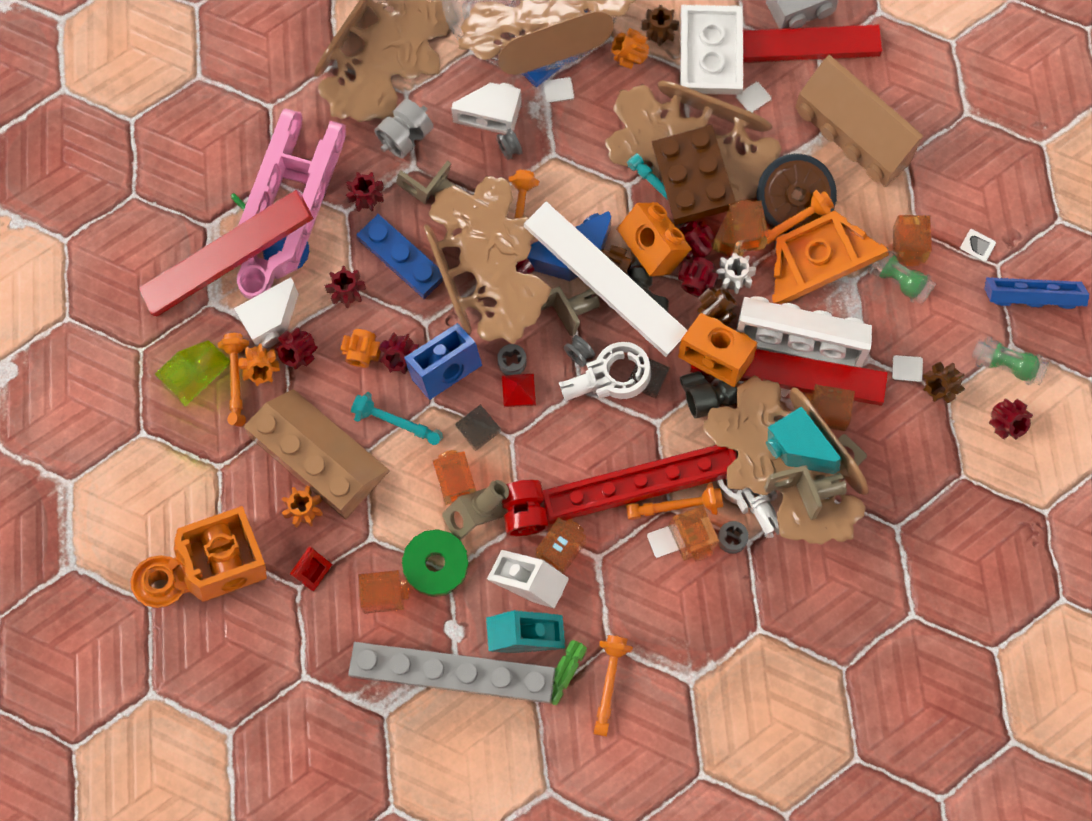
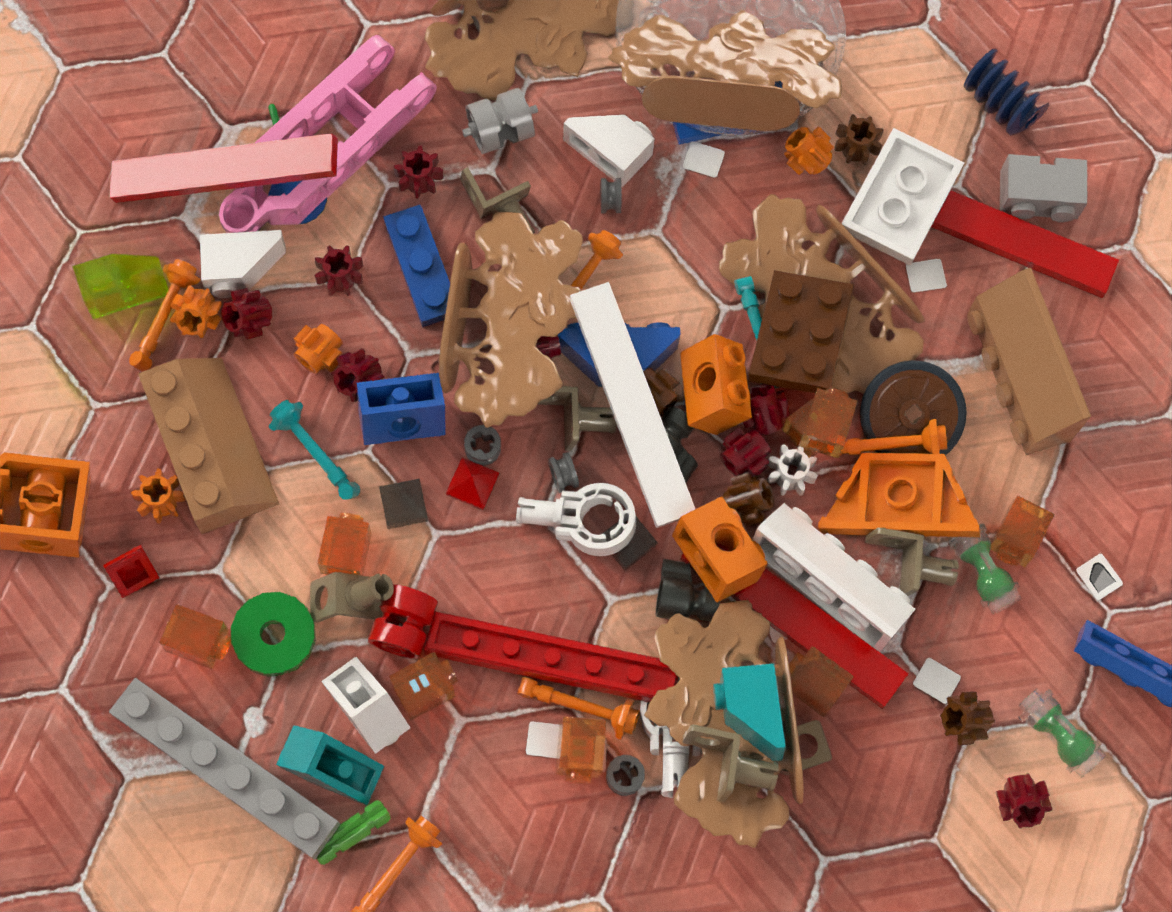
camera: 20 degrees right, 0 degrees up
none -> dark tan bracket [865,528,959,596]

